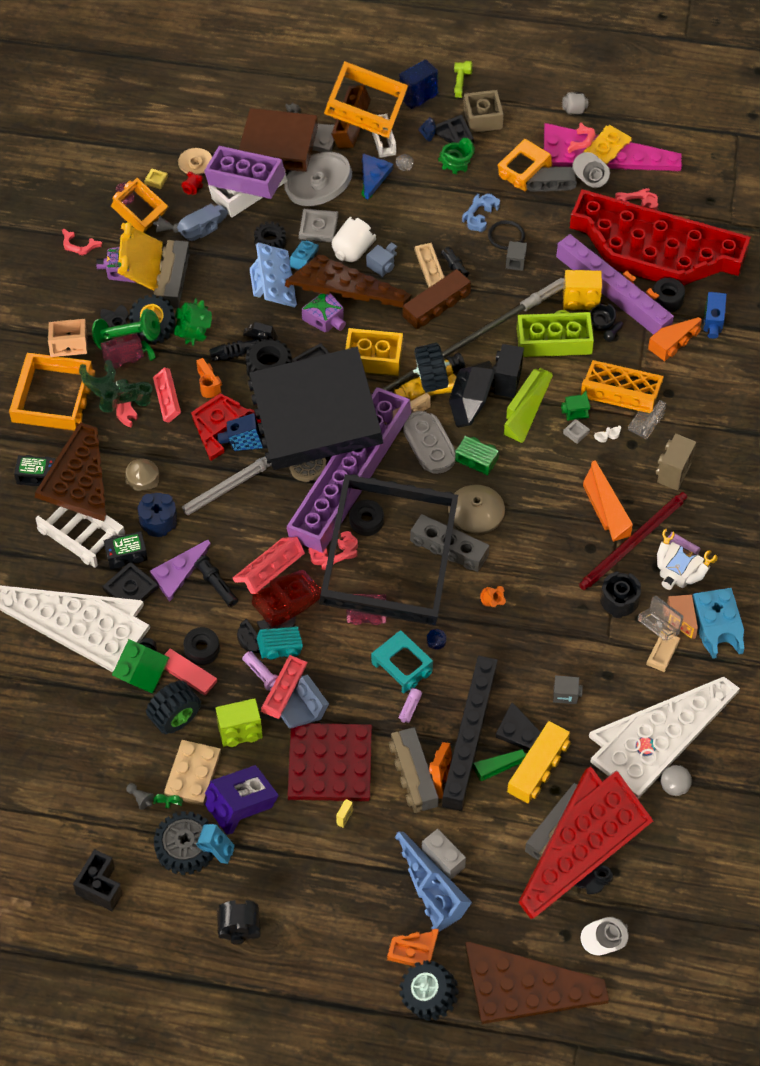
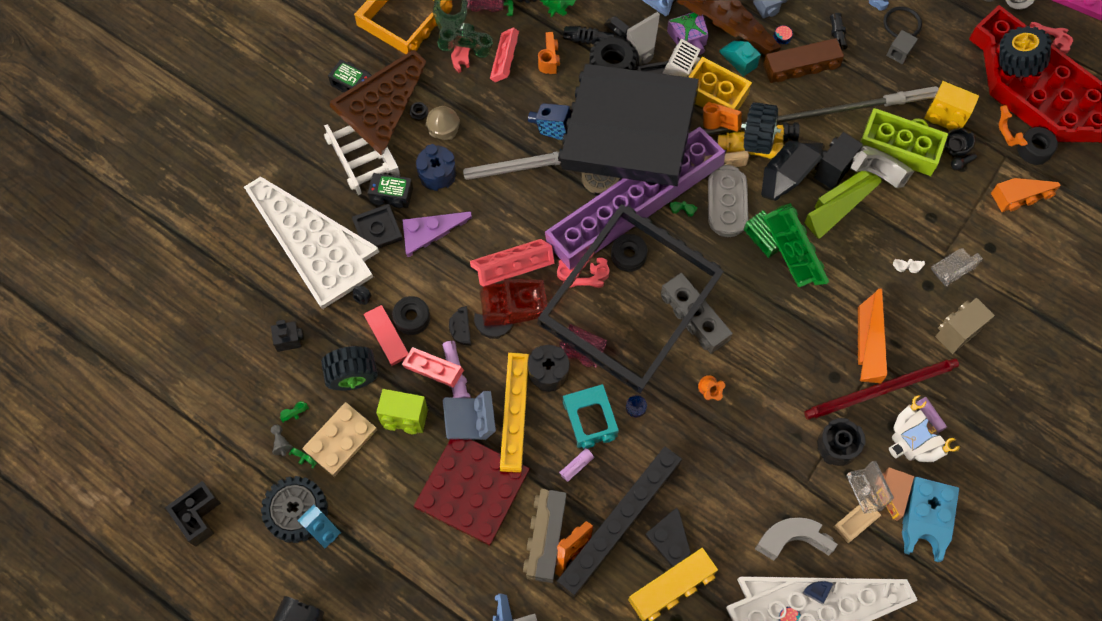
camera: 25 degrees right, 10 degrees up
green slope [112,639,170,694] -> none
red wing [191,393,261,461] -> none
black pin [194,555,238,607] -> none
dark purple brick [205,765,279,835] -> none
teal brick [257,627,303,660] -> none
coral tile [260,655,308,719] -> none
light yellow tile [336,799,353,828] -> none
tan tile [415,243,444,288] -> none
dark tan dish [448,485,505,534] -> none
green piece [473,749,526,782] -> none
dark grey brick [553,675,583,704] -> none
medium lavender brick [556,234,674,335] -> none
green window [561,391,590,421] -> none
light grey tile [563,419,590,444] -> none
light orange fence [581,360,664,414] -> none
blue torso [703,292,727,339] -> none
none -> black brick [271,320,304,352]
none -> green piece [280,401,309,423]
none -> coral plate [402,347,464,388]
none -> black plate [410,102,429,121]
none -> yellow tile [500,353,529,473]
none -> black brick [528,345,570,392]
none -> light grey slope [626,12,660,66]
none -> white brick [662,39,701,77]
none -> green piece [670,201,697,217]
none -> orange plate [703,102,742,132]
none -> teal slope [719,41,761,77]
none -> light grey arch [755,518,838,561]
none -> green piece [763,203,829,287]
none -> tile [774,25,793,44]
none -> dark blue tile [802,581,833,604]
none -> light grey arch [851,146,914,188]
none -> black wheel [999,26,1051,77]

